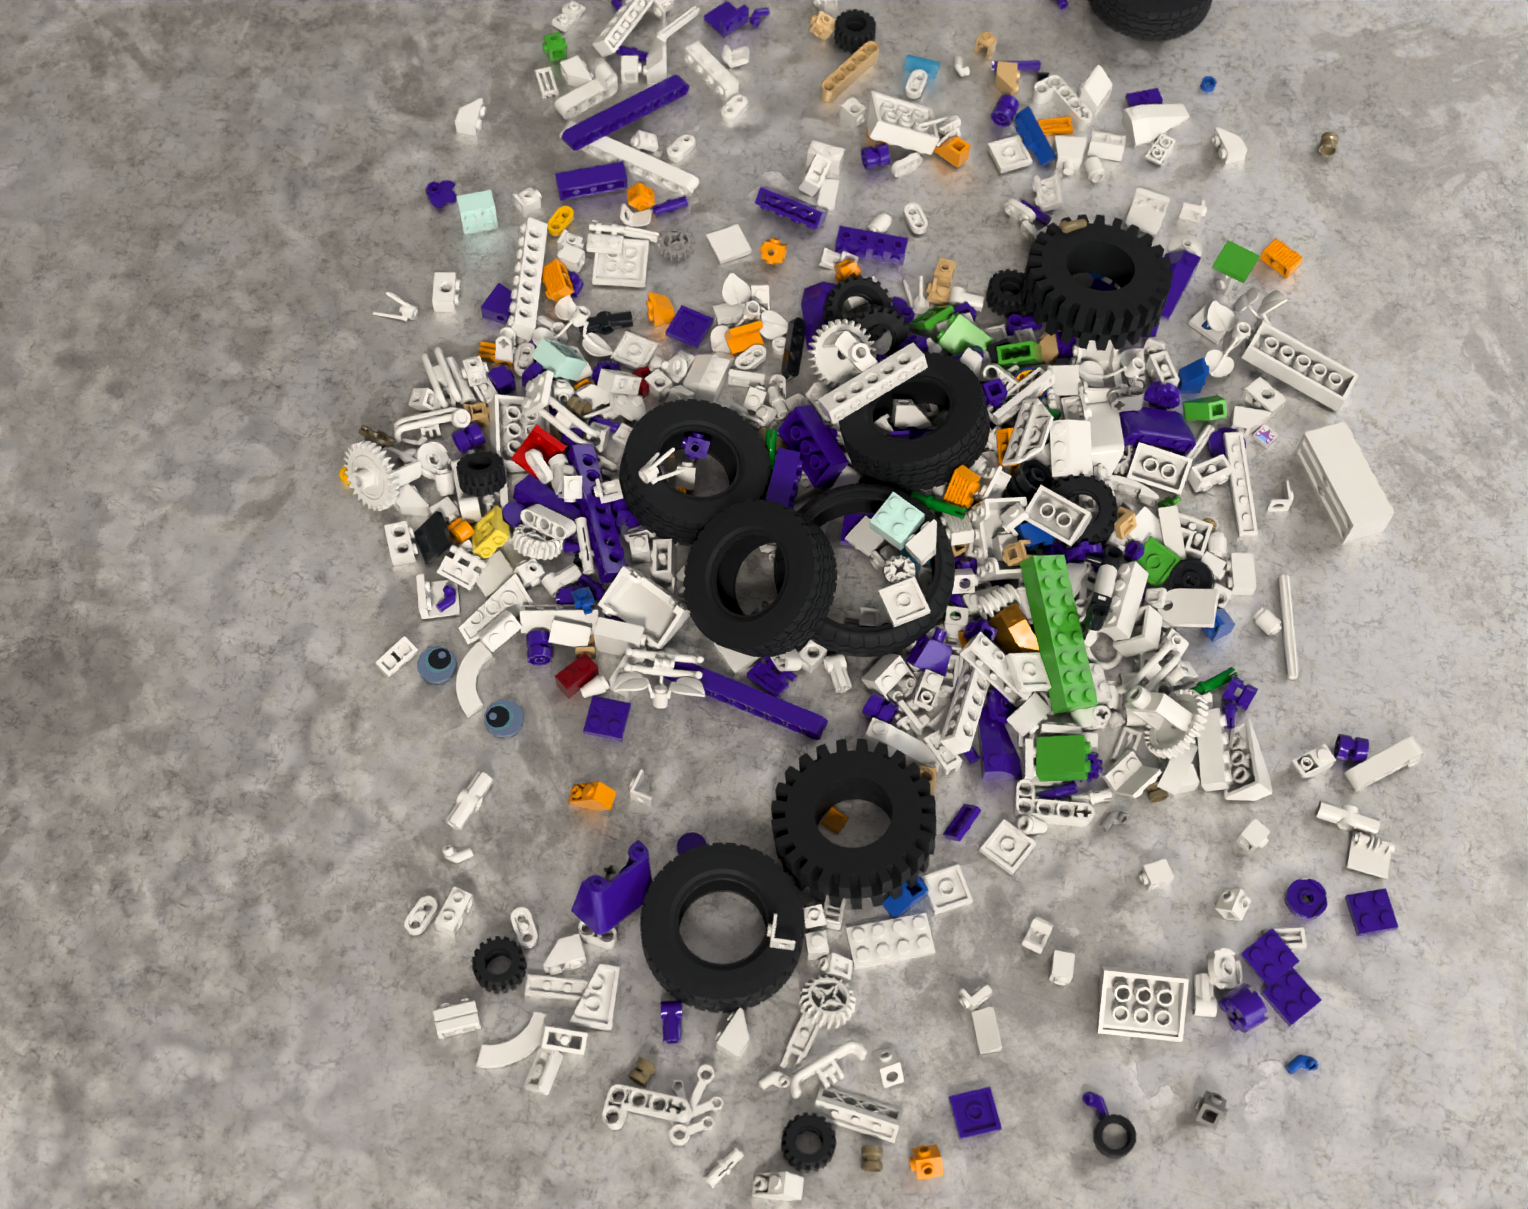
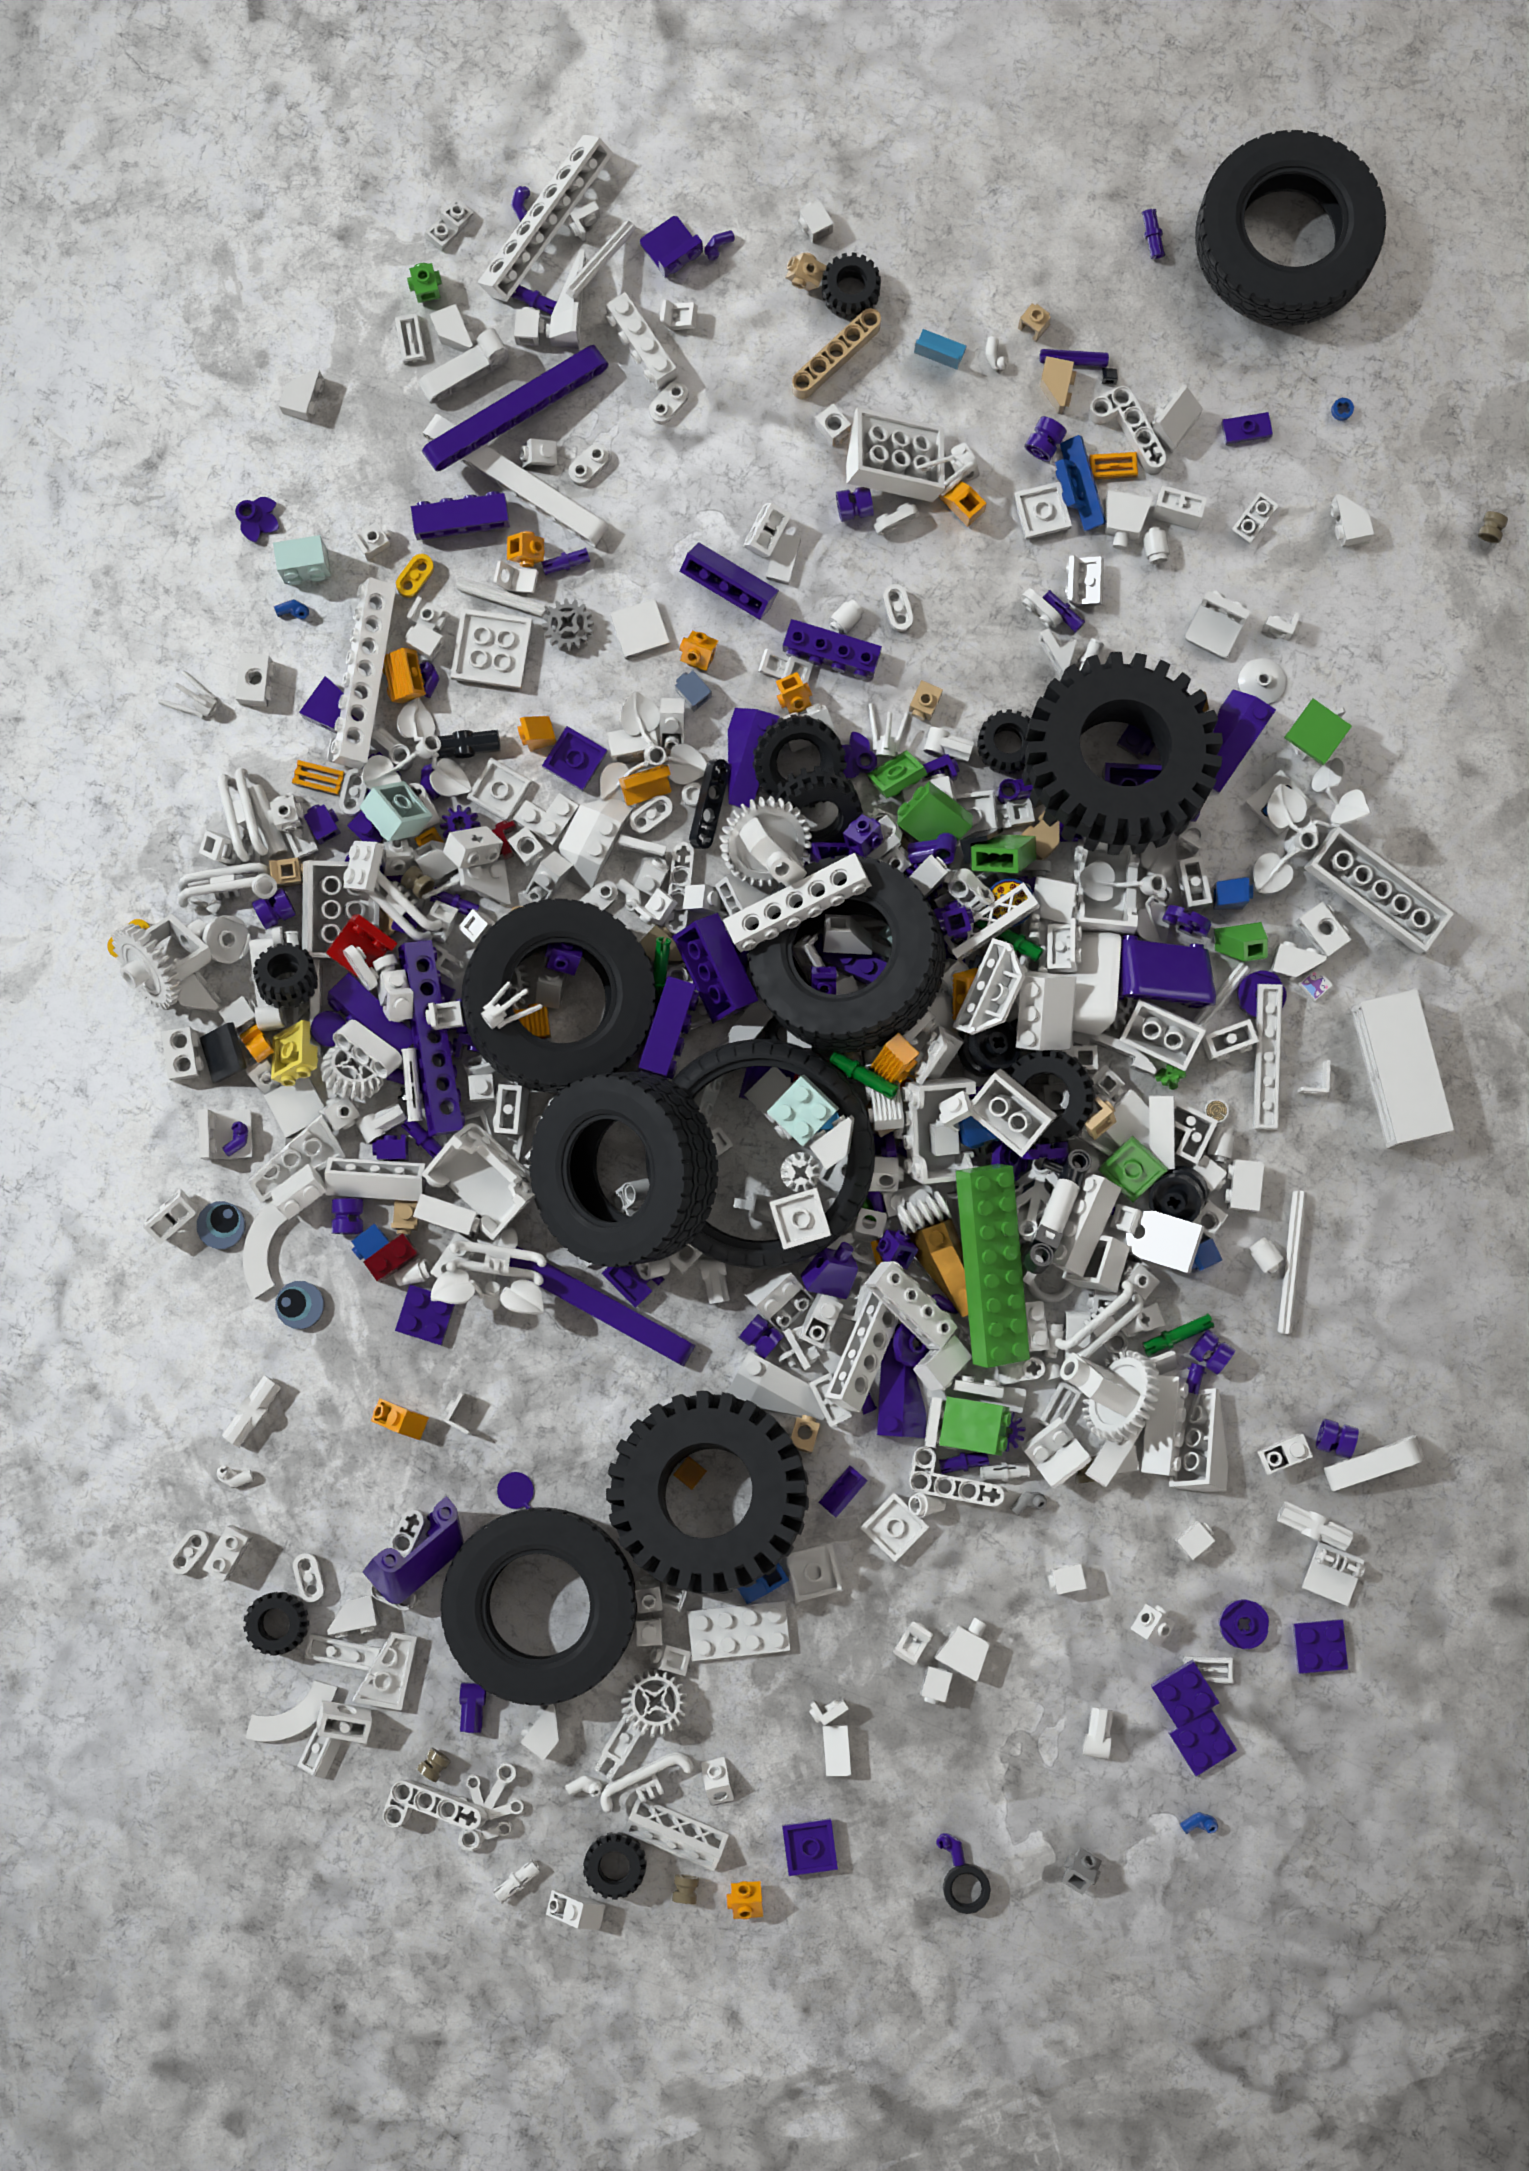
camera: 10 degrees right, 20 degrees up
dark tan plate [358,425,396,449] -> none
white brick [433,998,481,1039] -> none
white brick [434,467,456,496] -> none
white plate [437,545,487,591] -> none
white piece [495,326,517,363] -> none
white slope [548,620,591,647] -> none
blue plate [570,587,595,615] -> none
white plate [586,222,625,254] -> none
white piece [661,354,687,378] -> none
white pin [767,386,789,419] -> none
white bracket [767,914,795,950] -> none
white brick [806,140,845,175] -> none
white plate [905,69,928,99] -> none
tan bracket [925,277,951,306] -> none
tan window [1002,540,1035,566] -> none
white tile [1005,652,1052,692] -> none
dark tan arm [1059,219,1087,233] -> none
white slope [1067,563,1087,598] -> none
white plate [1093,464,1107,481] -> none
white slope [1097,965,1189,1042] -> none
light grey piece [1107,386,1144,412] -> none
white wedge [1122,104,1190,147] -> none
dark purple tile [1125,541,1145,561] -> none
white plate [1207,948,1243,991] -> none
dark purple brick [1218,983,1268,1033] -> none
light orange brick [1259,238,1303,279] -> none
none -> blue arm [274,599,309,620]
none -> blue brick [351,1224,390,1260]
none -> dark purple arm [420,764,441,801]
none -> sand blue brick [675,670,712,712]
none -> white torso [934,1617,990,1682]

